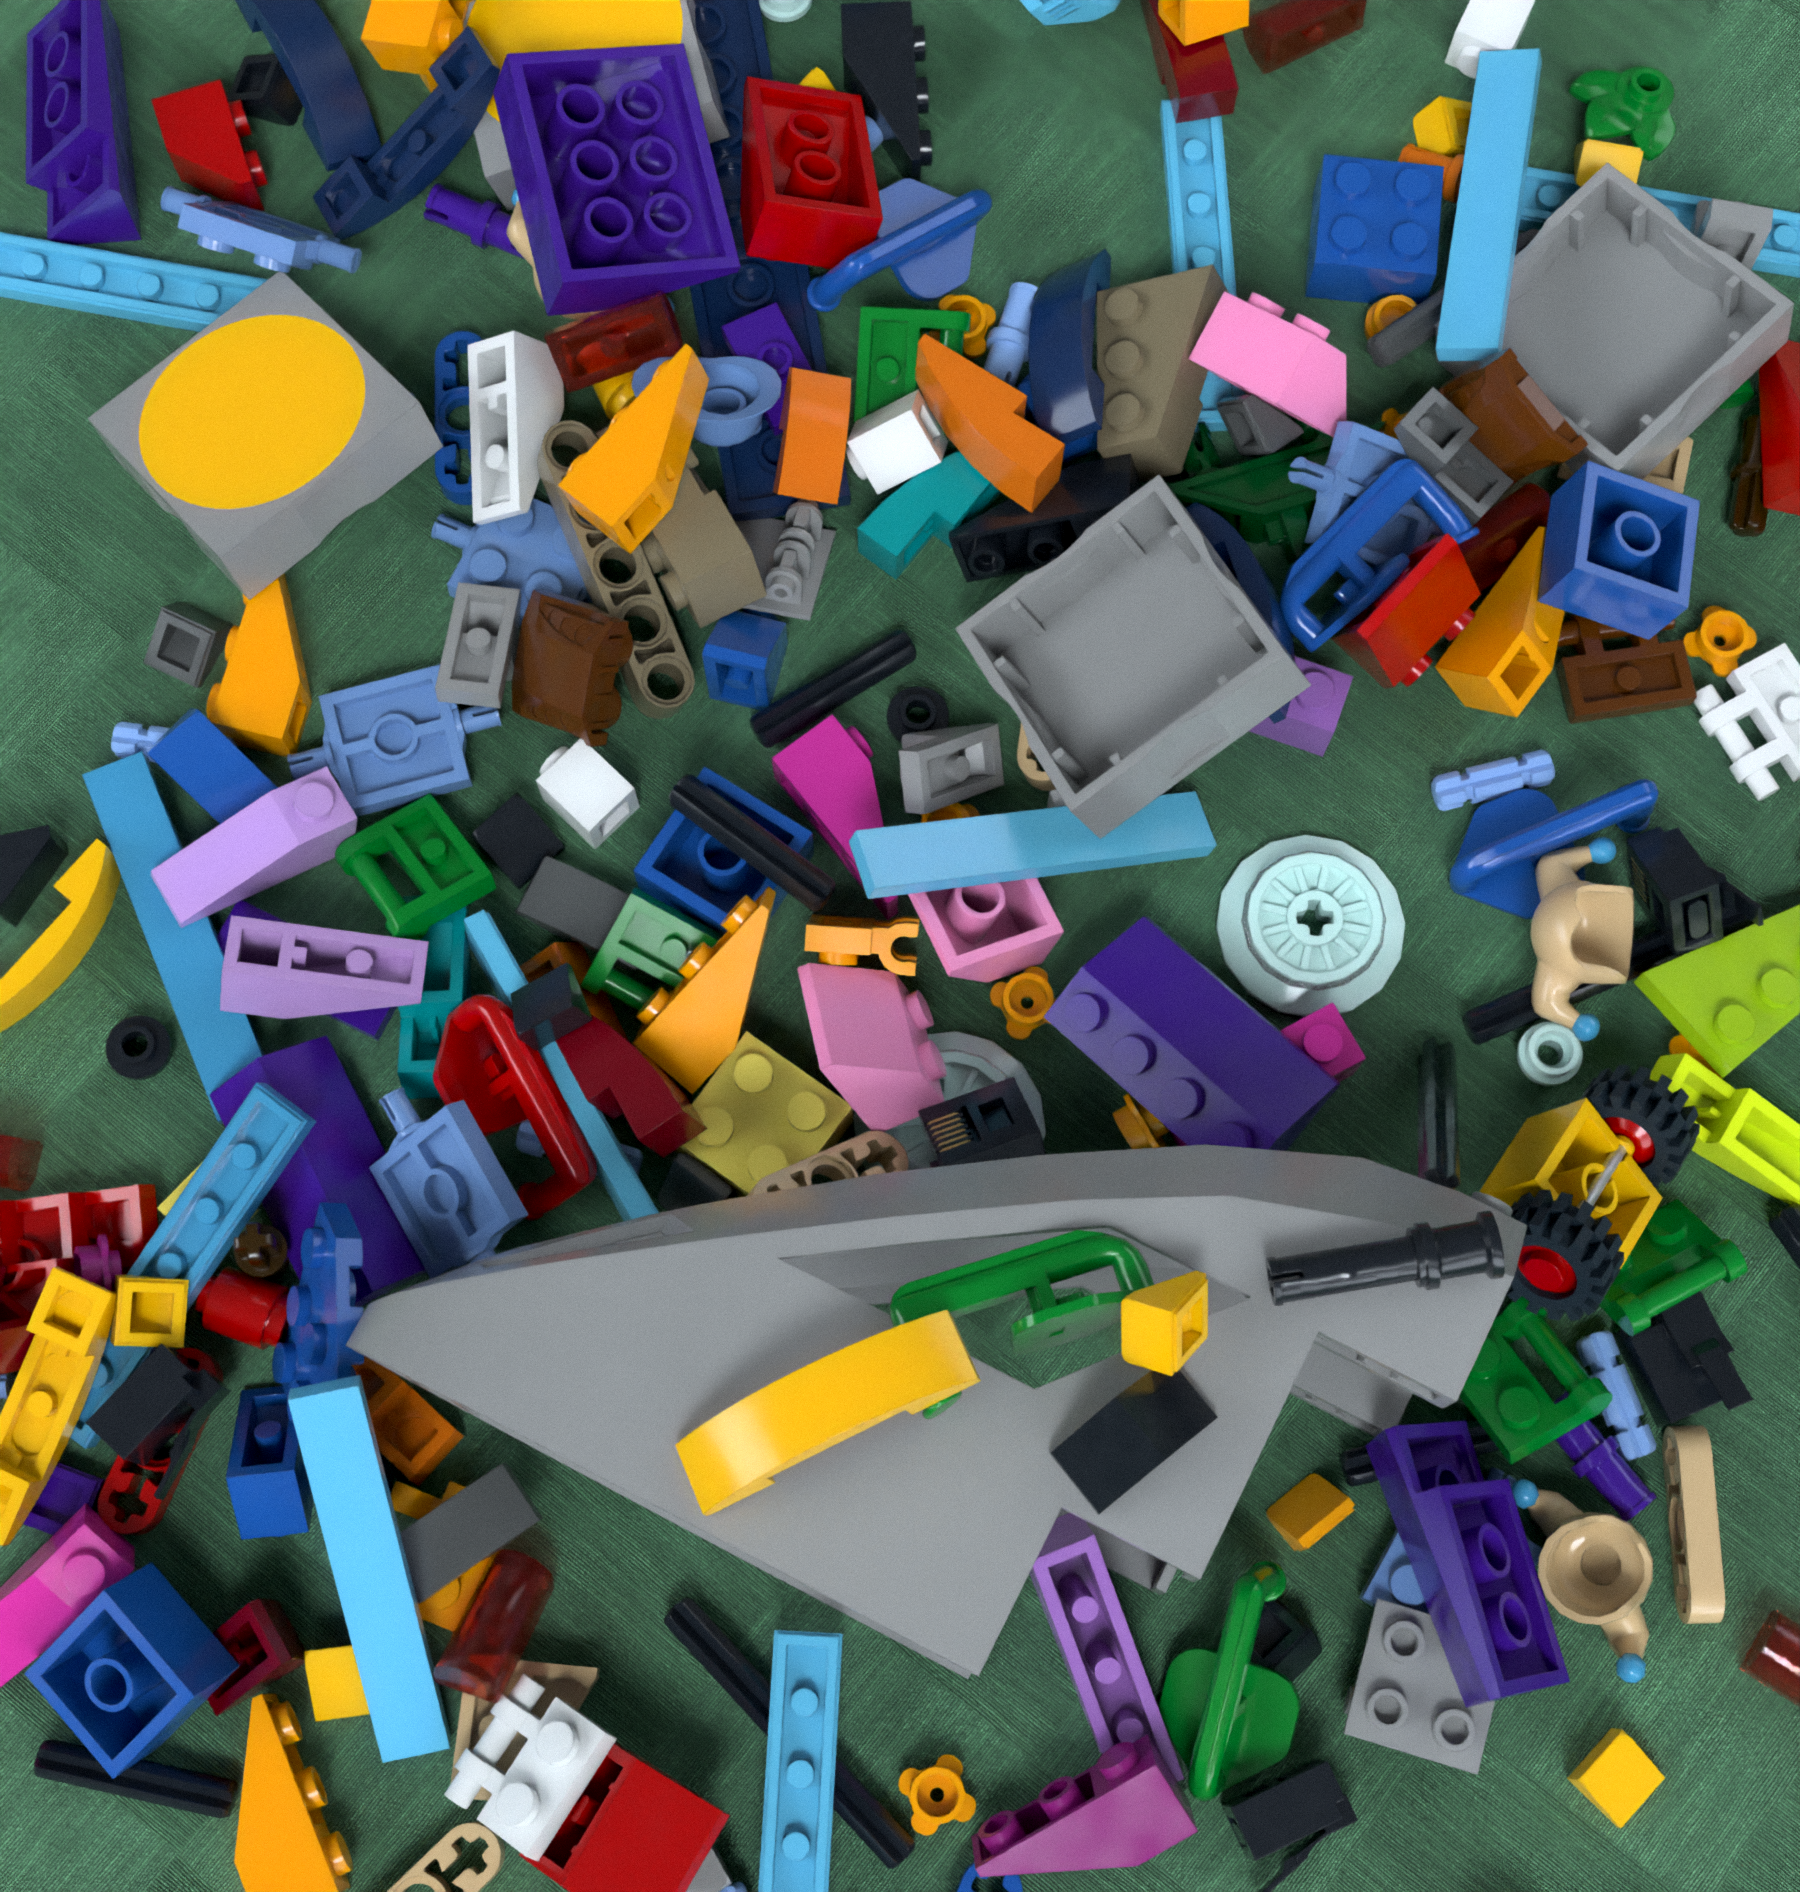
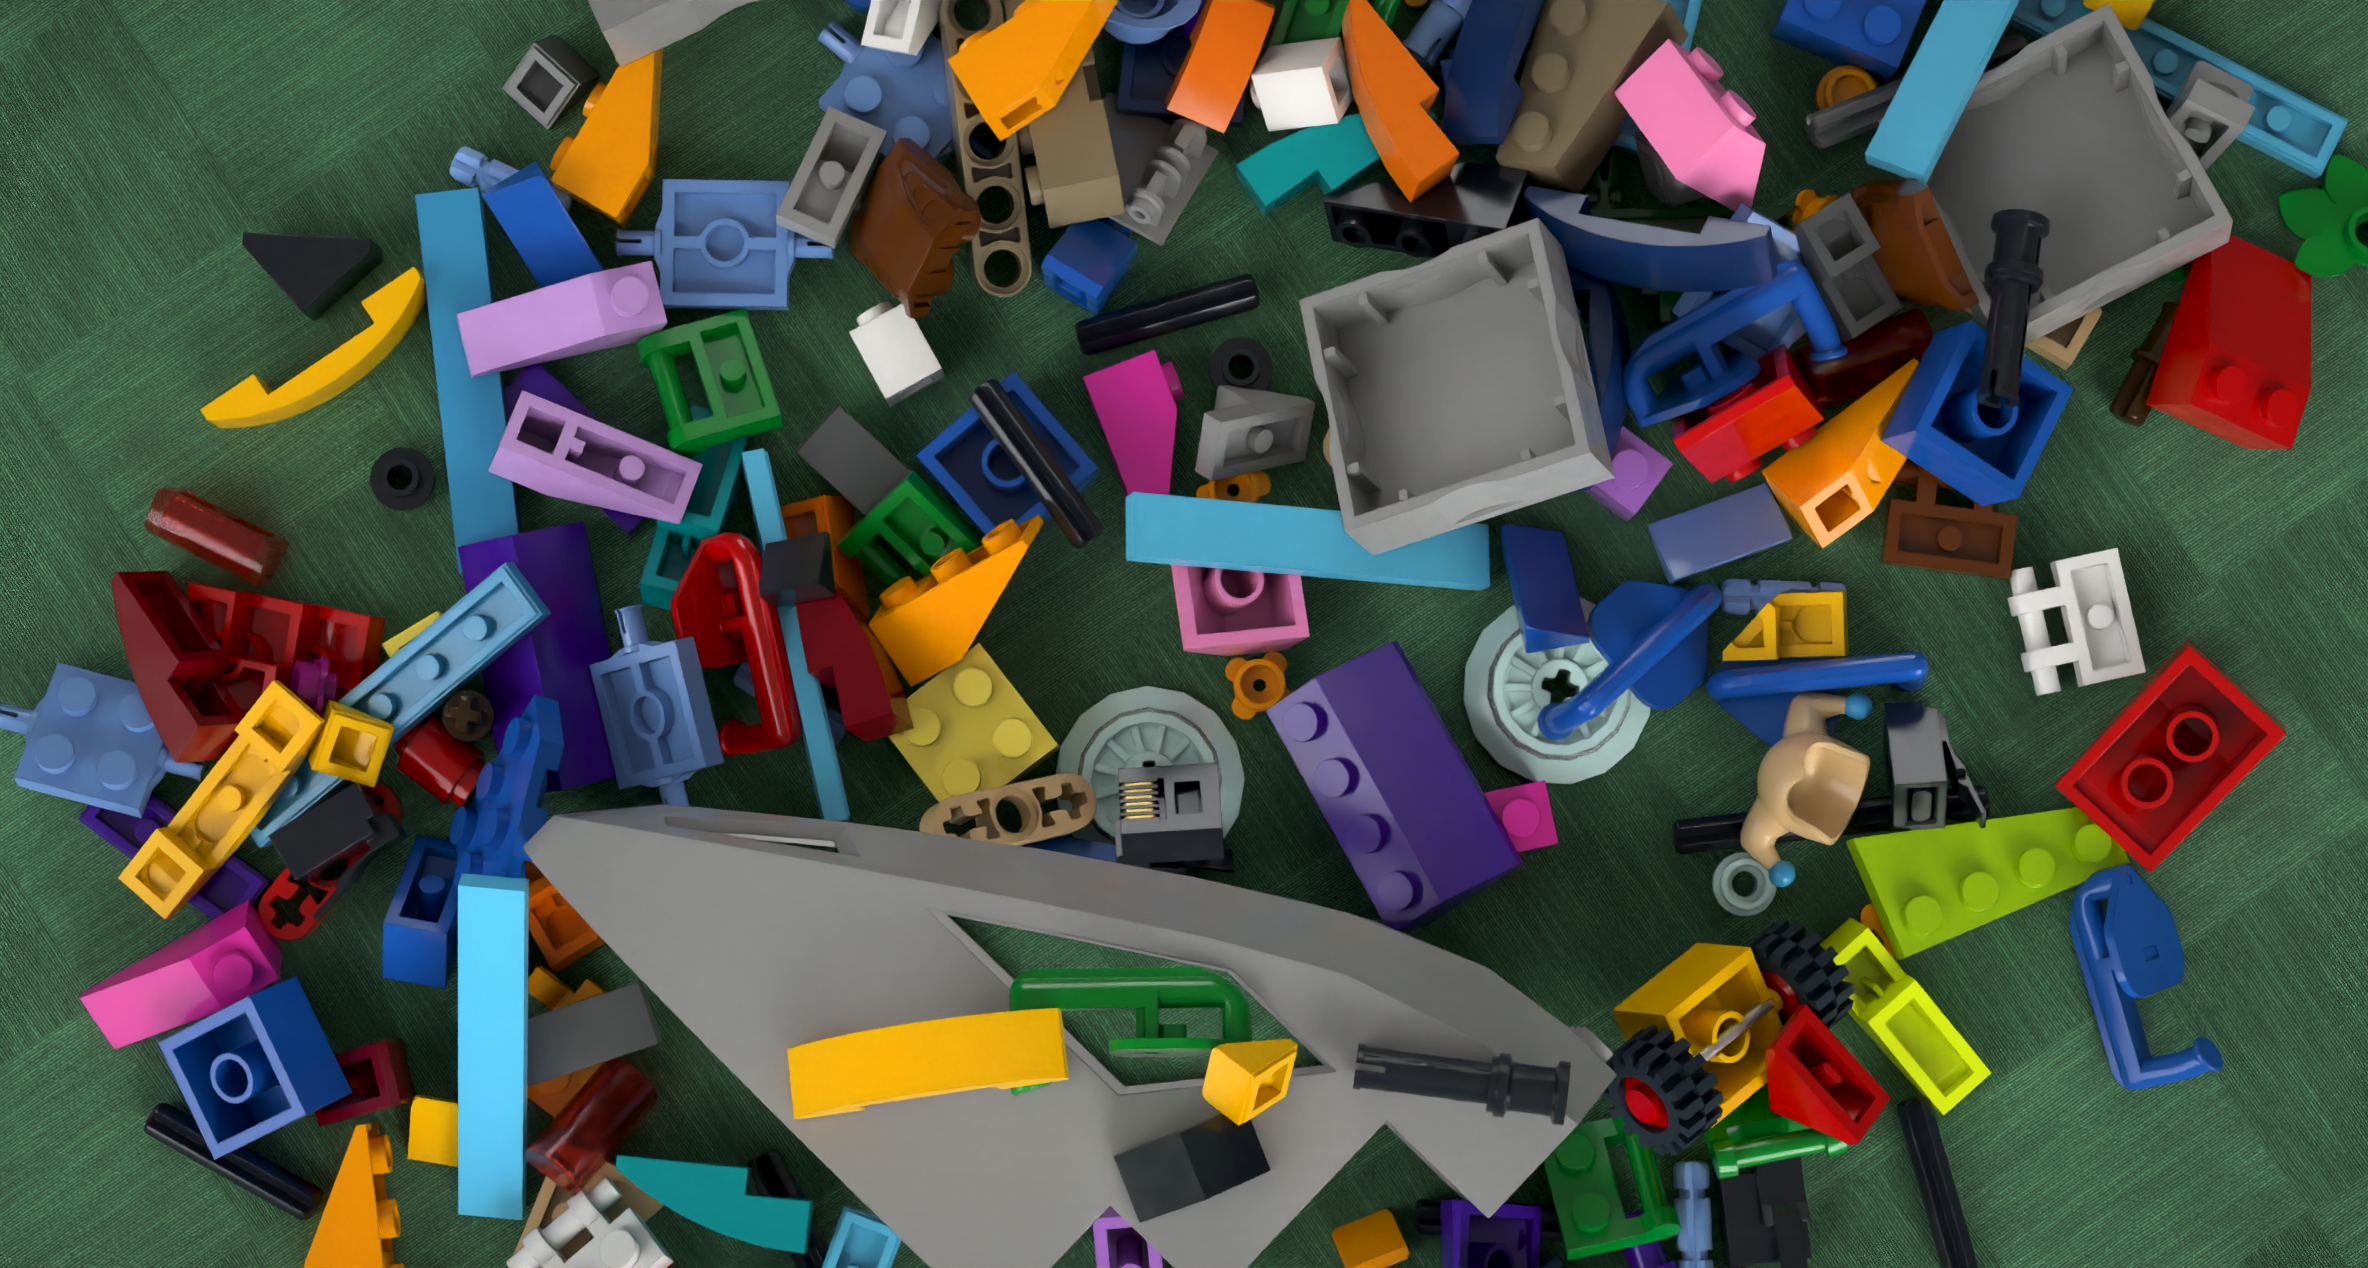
camera: 15 degrees right, 10 degrees up
black slope [471,793,565,890] -> none
dark grey slope [658,1152,735,1211] -> none
bright pink slope [797,963,947,1132] -> none
light orange plate [804,914,919,976] -> none
light orange plate [1112,1093,1170,1149] -> none
black axle [1418,1037,1461,1190] -> none
light orange plate [1683,606,1757,677] -> none
none -> teal slope [616,1154,813,1254]
none -> blue slope [1500,524,1589,654]
none -> dark blue slope [1523,186,1777,292]
none -> blue piece [1538,580,1722,740]
none -> medium blue slope [1647,482,1793,585]
none -> yellow slope [1722,590,1849,661]
none -> red slope [1765,1004,1891,1145]
none -> black pin [1976,209,2050,409]

